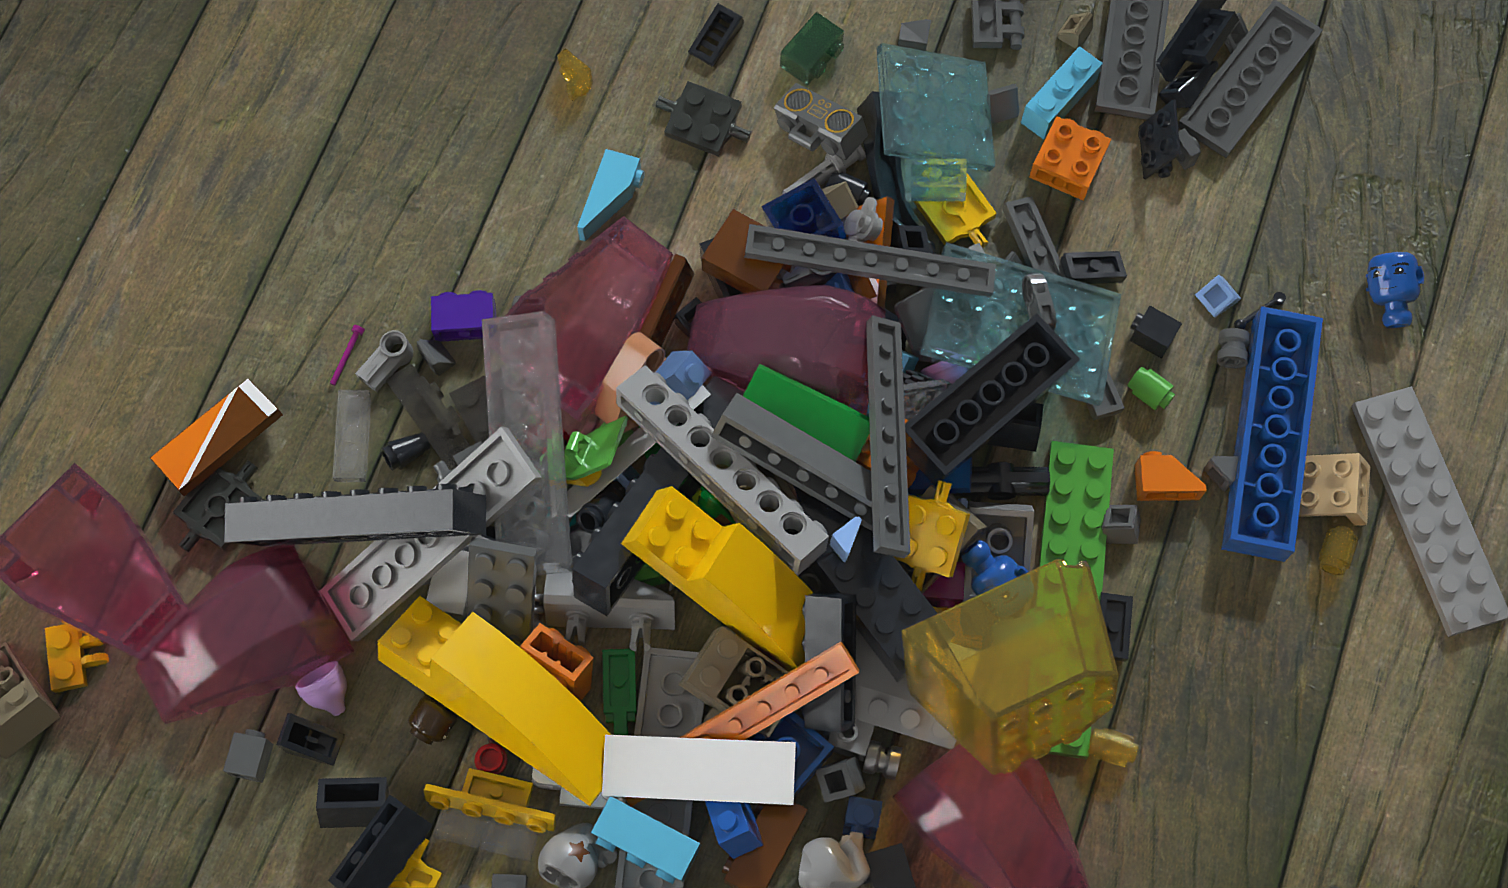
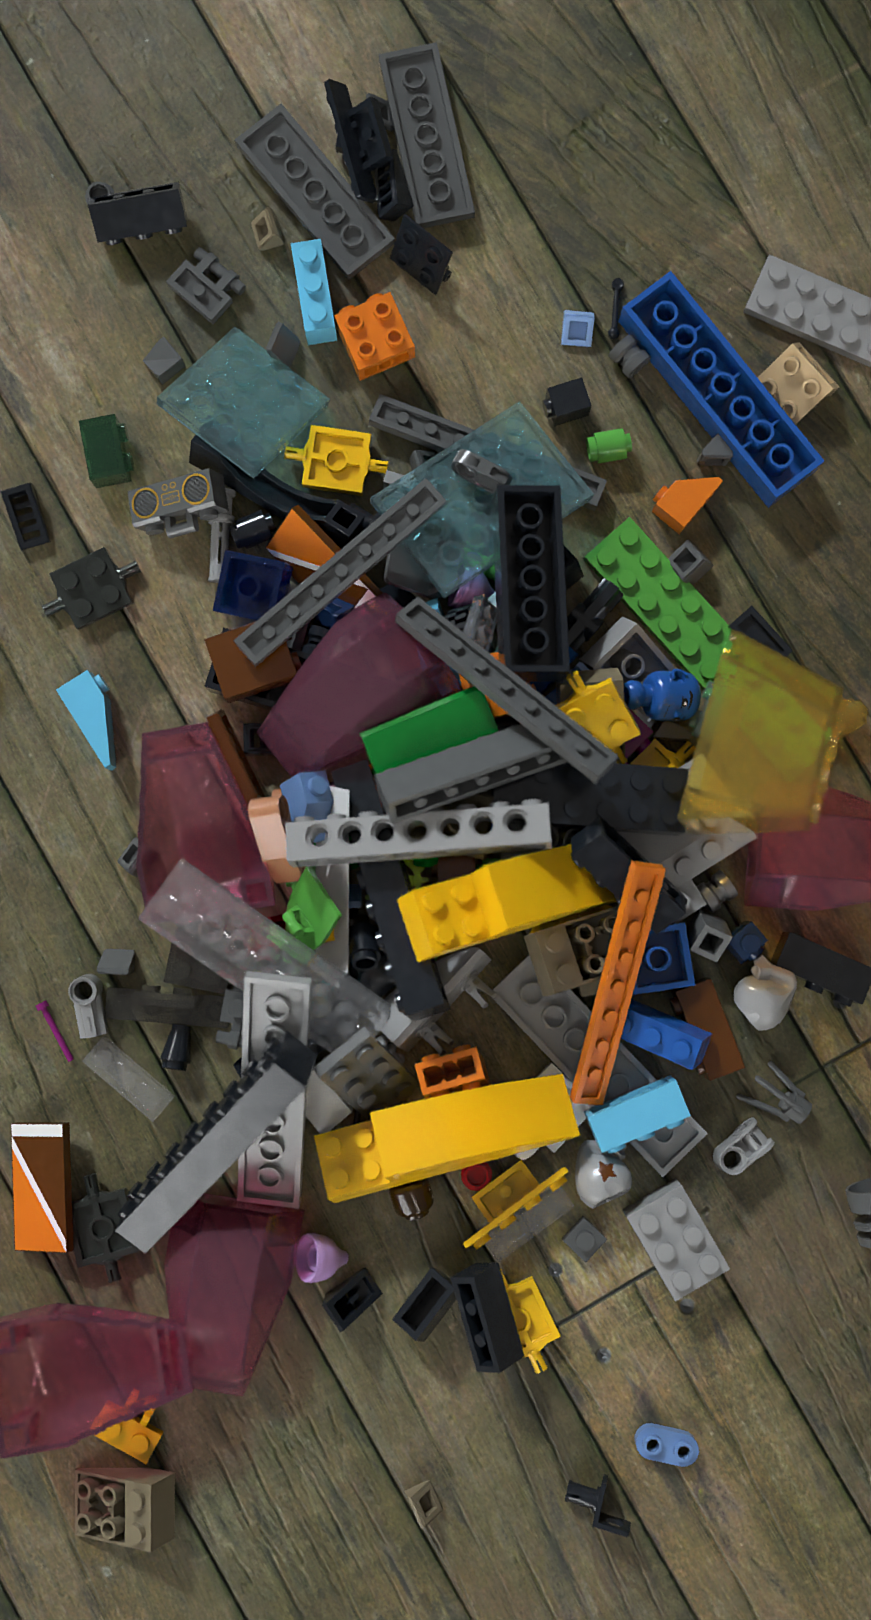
camera: 50 degrees left, 15 degrees up
dark grey brick [223,729,274,783] -> none
dark purple brick [431,290,497,342] -> none
green hinge [602,648,637,736] -> none
white sticker [602,735,796,805] -> none
dark tan slope [820,181,858,221] -> none
light blue slope [830,516,862,562] -> none
light grey plate [843,197,883,242] -> none
clear light blue brick [905,159,967,201] -> none
black plate [1060,251,1127,285] -> none
dark grey plate [1176,128,1201,170] -> none
clear yellow brick [1318,526,1359,575] -> none
blue piece [1366,252,1424,328] -> none

